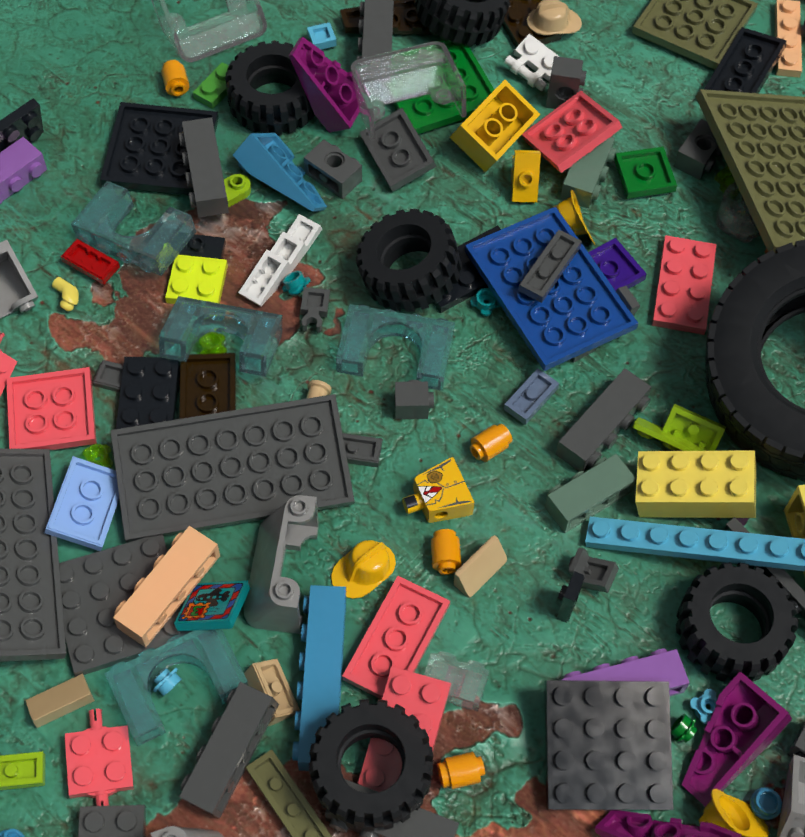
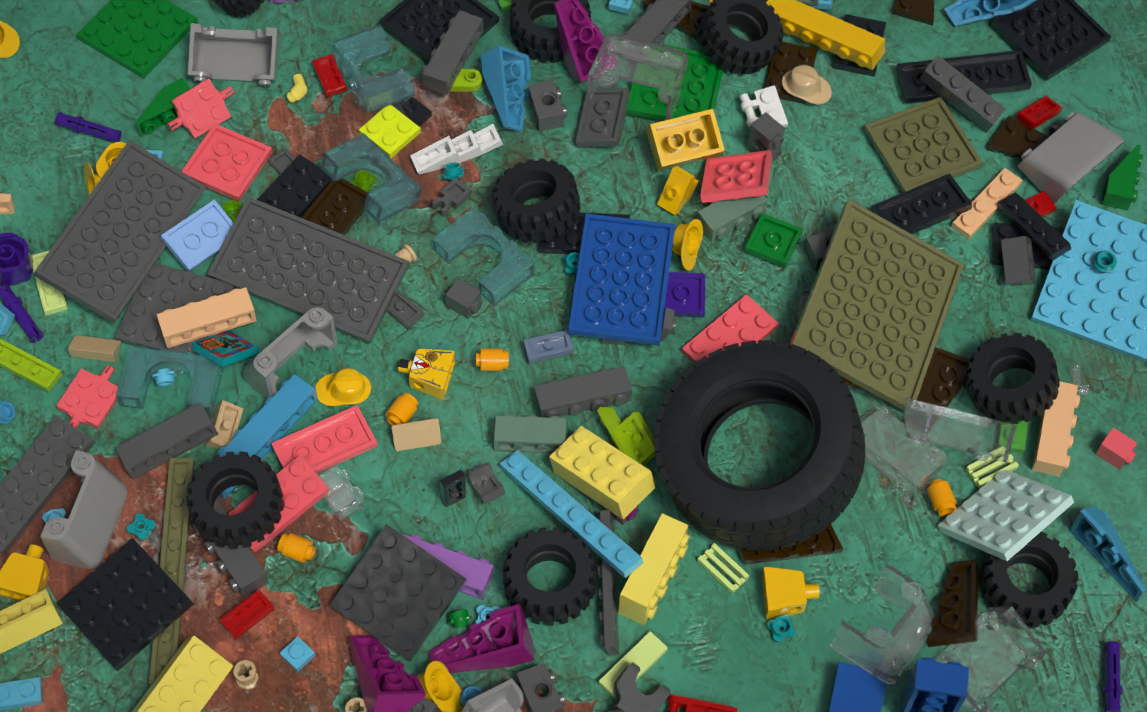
camera: 35 degrees right, 0 degrees up
dark grey plate [518,230,582,303] -> none

